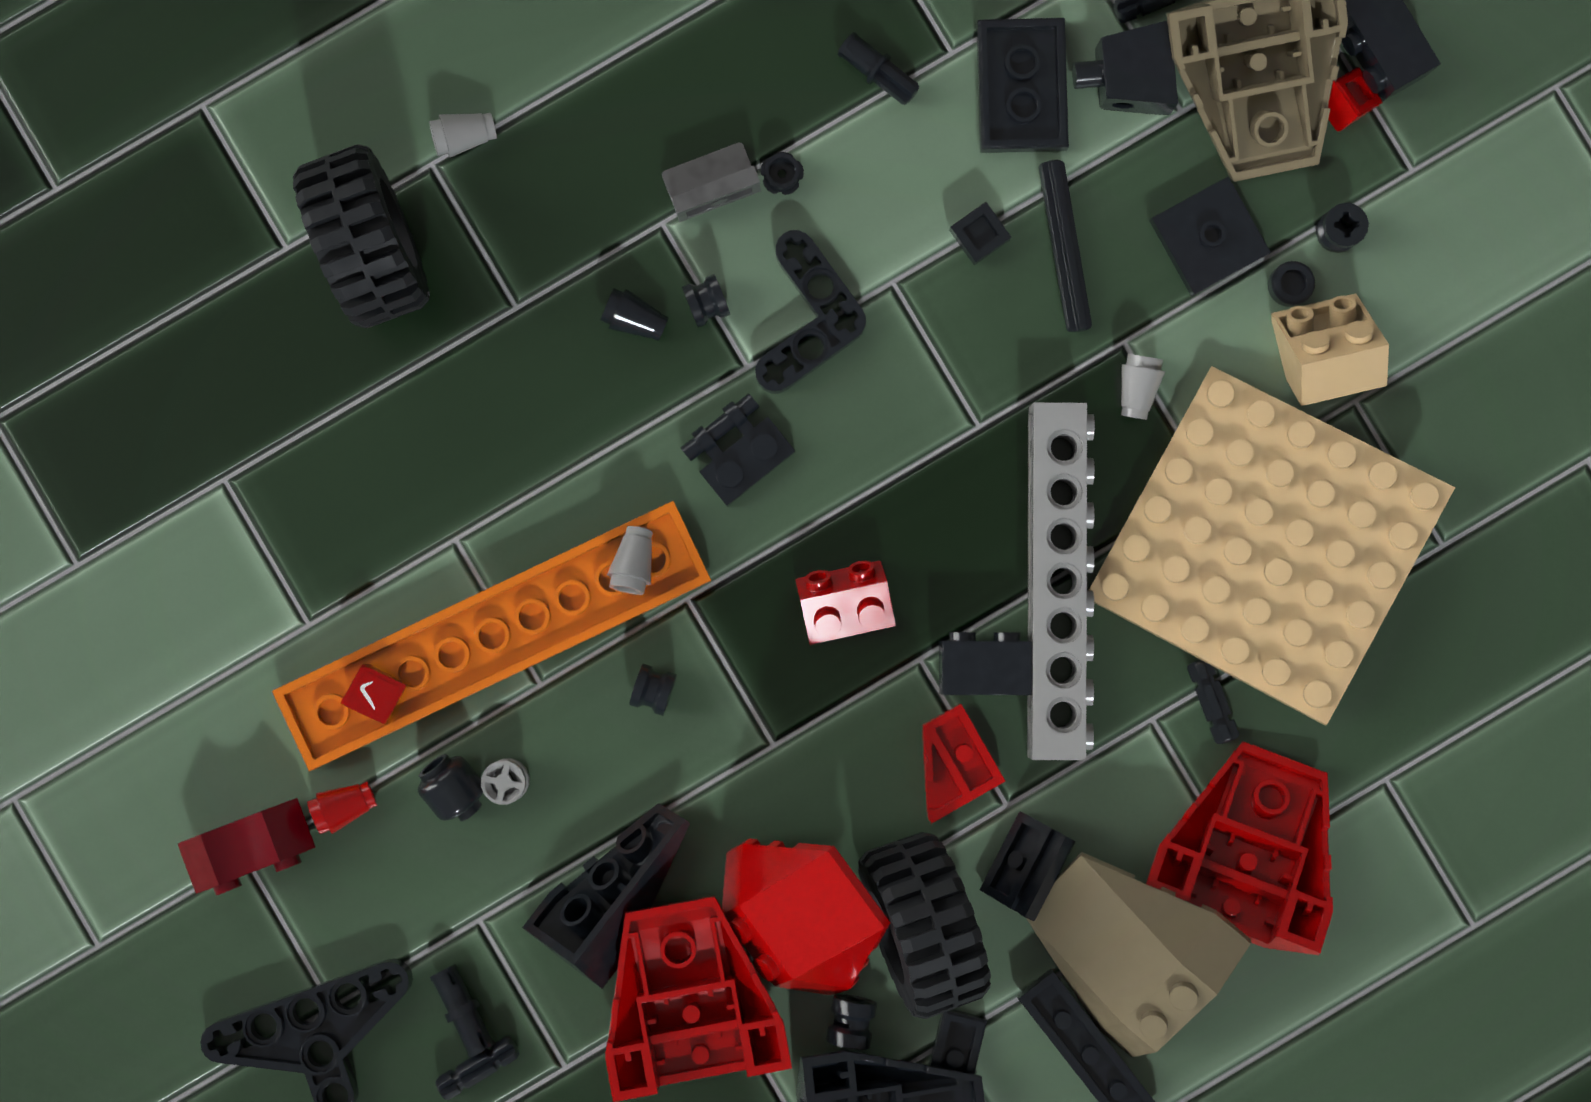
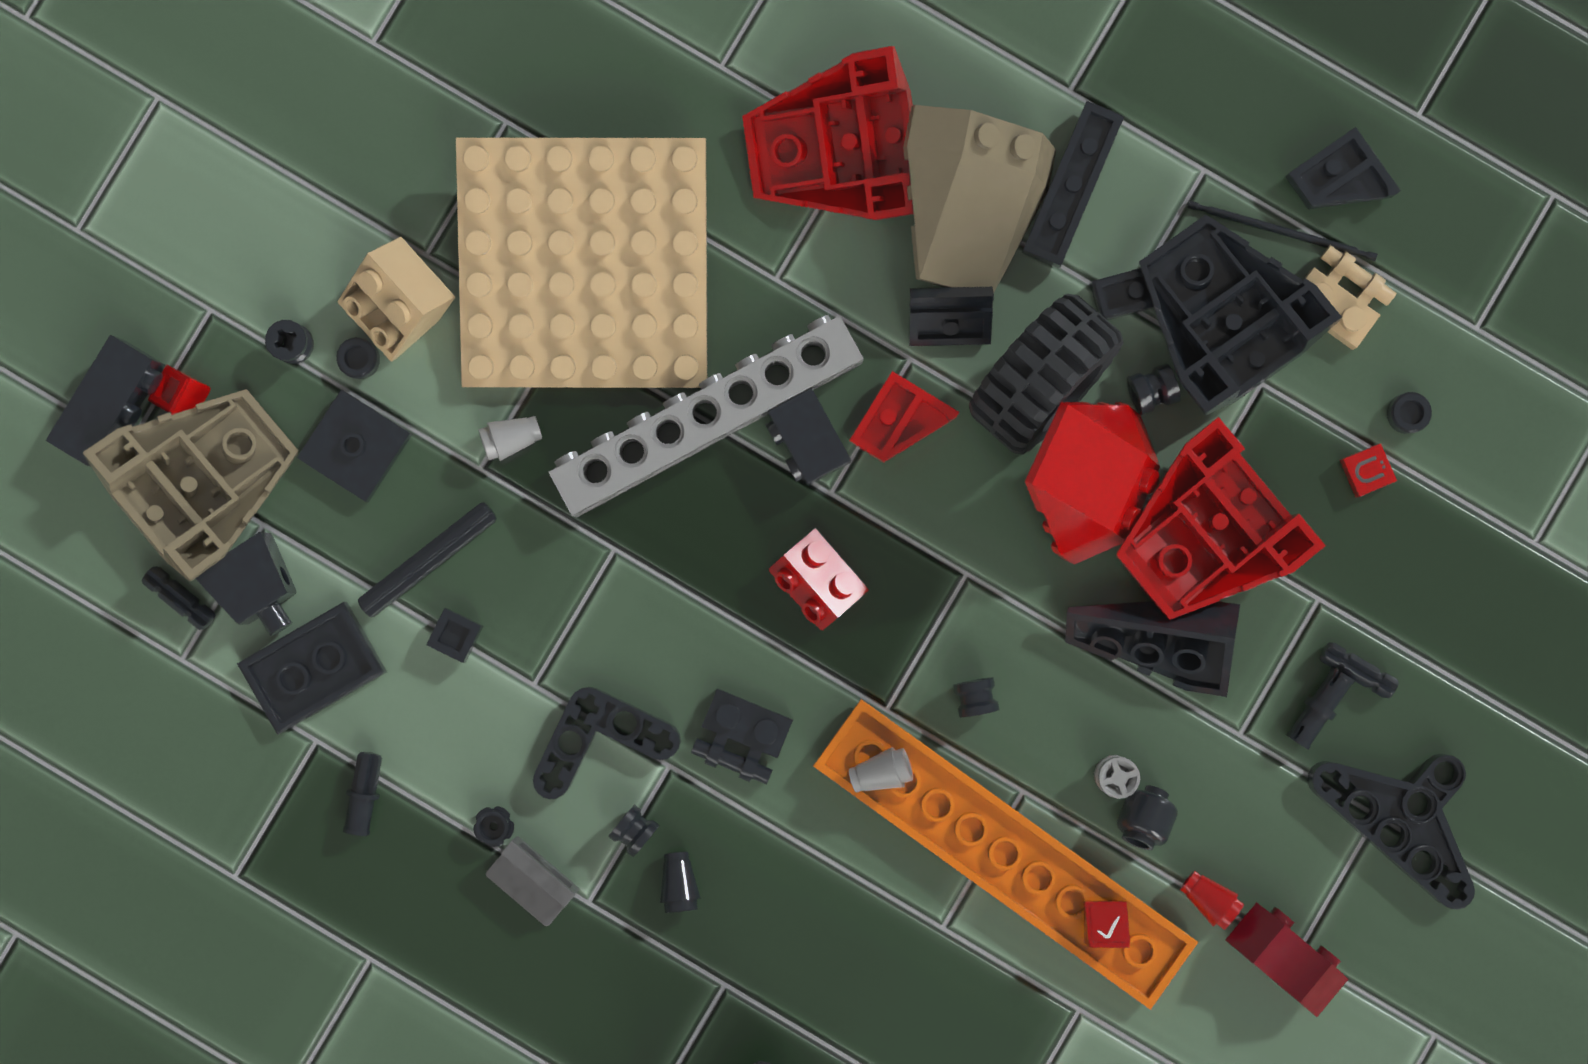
camera: 115 degrees left, 0 degrees up
black axle [1187,659,1240,744] -> none

